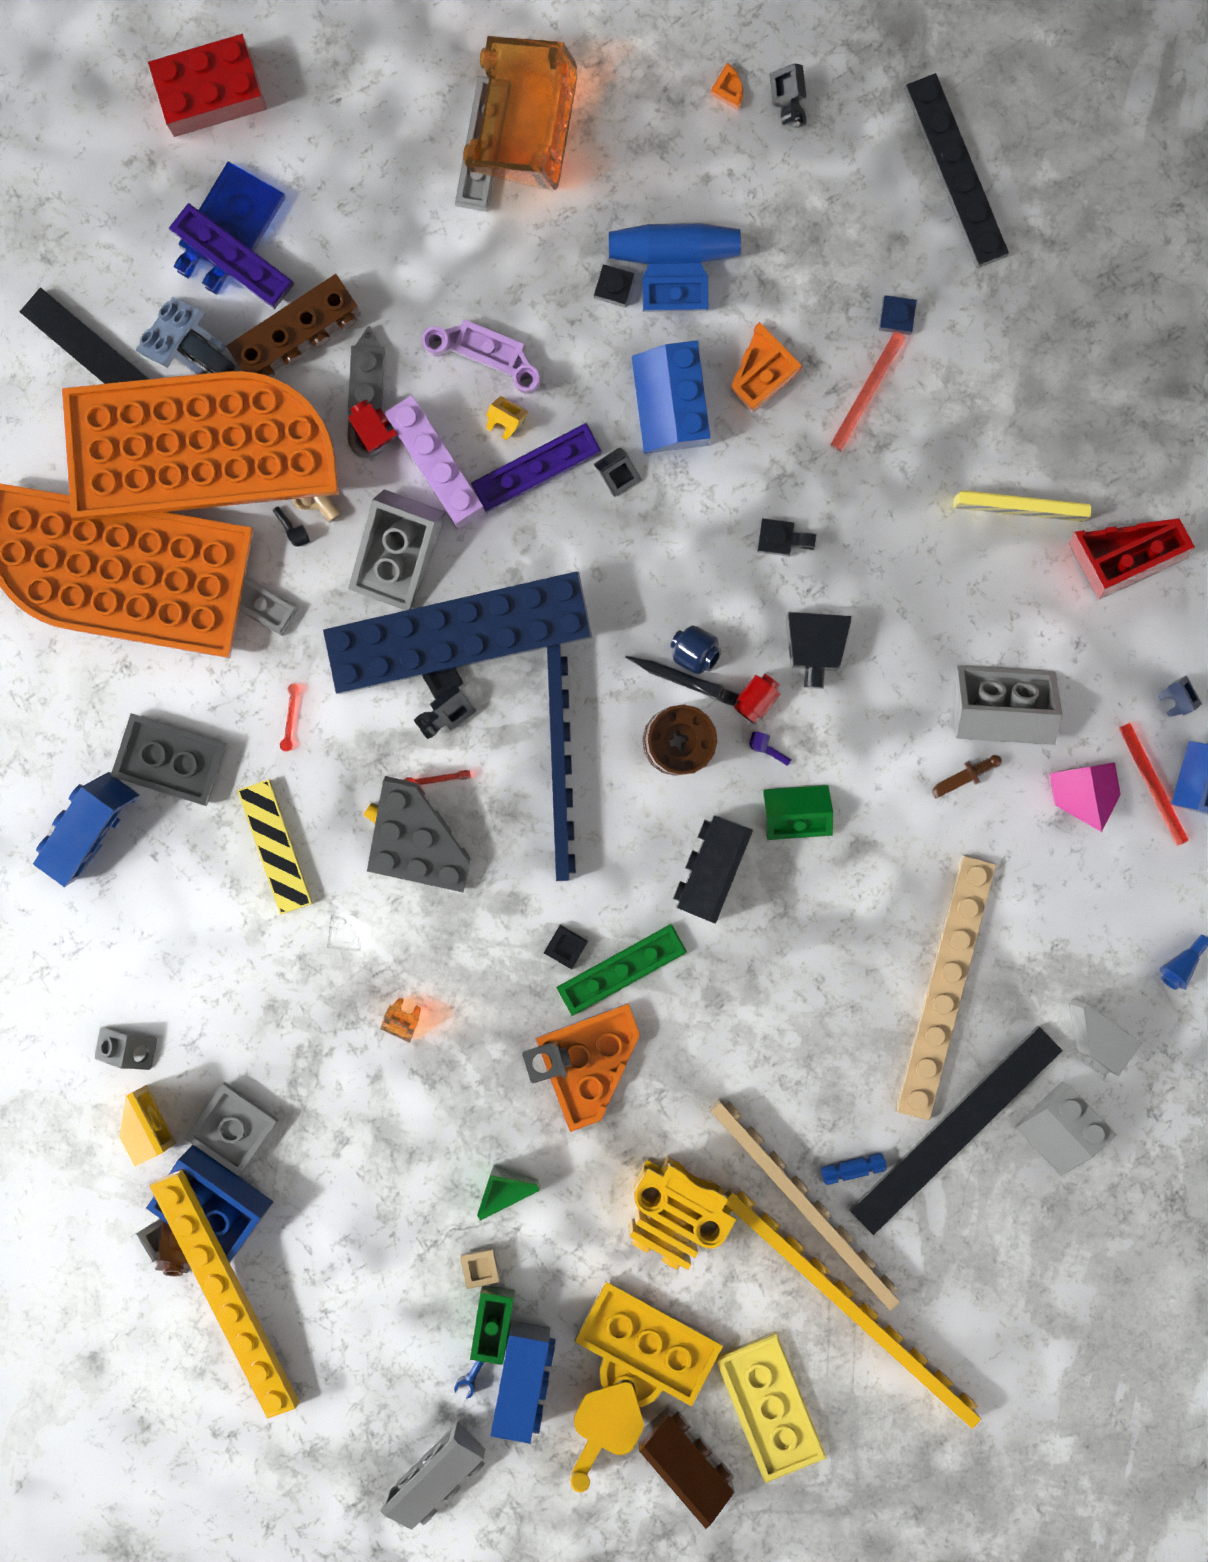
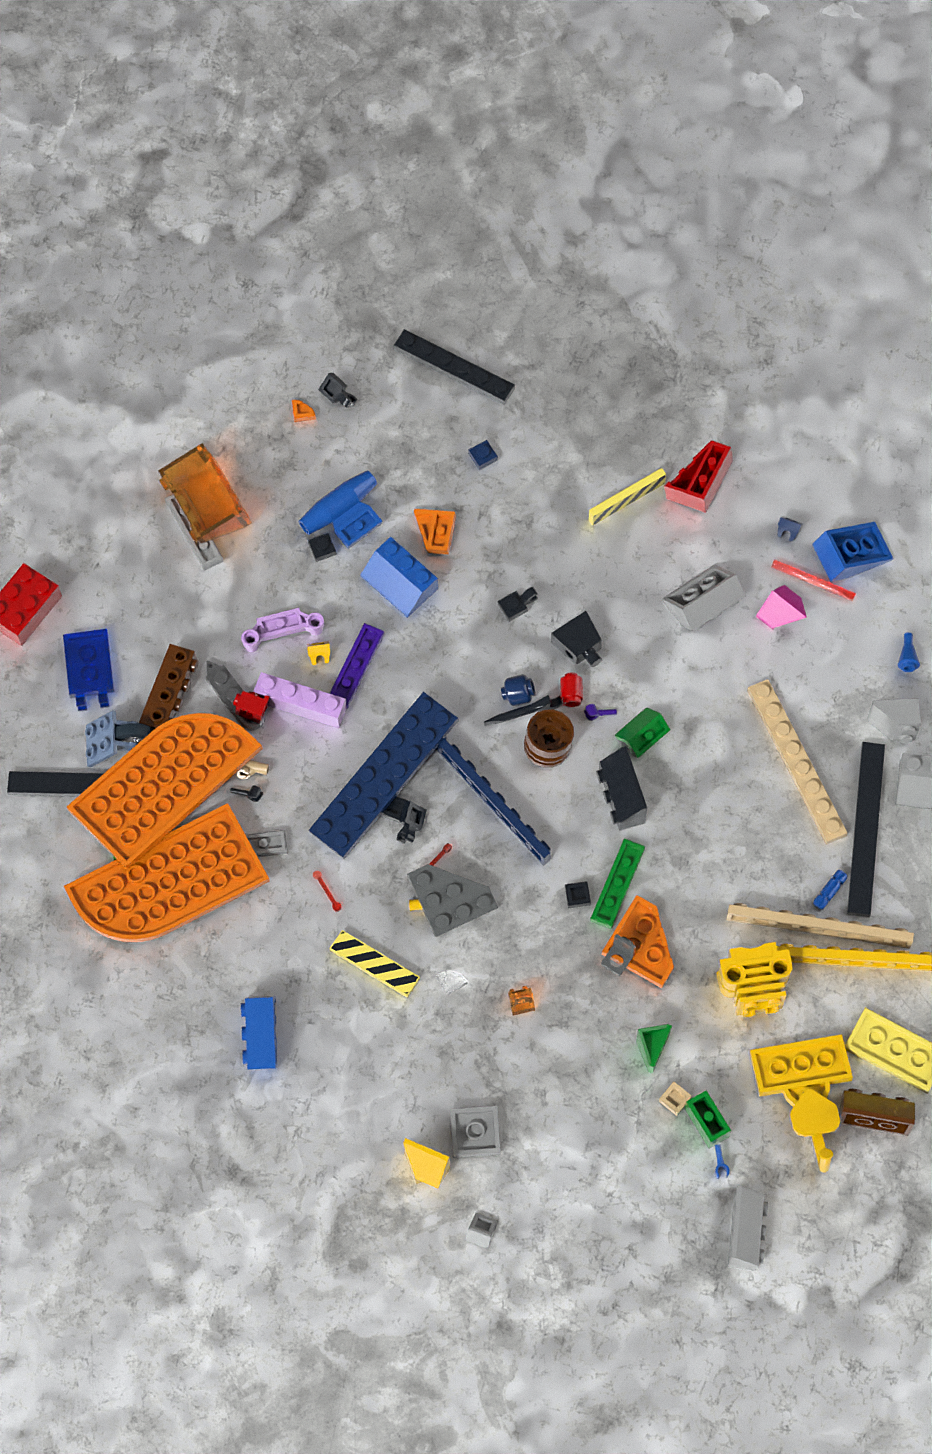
camera: 35 degrees left, 20 degrees down
dark grey bracket [95,1027,157,1070] -> none
dark grey plate [111,713,227,806] -> none
blue slope [146,1145,274,1263] -> none
yellow plate [149,1170,300,1419] -> none
reddish brown bracket [155,1222,191,1277] -> none
dark purple tile [168,203,294,310] -> none
light grey slope [348,489,445,610] -> none
blue brick [490,1320,556,1444] -> none
black slope [594,448,642,497] -> none
clear red bar [830,332,905,452] -> none
reddish brown piece [932,755,1002,799] -> none

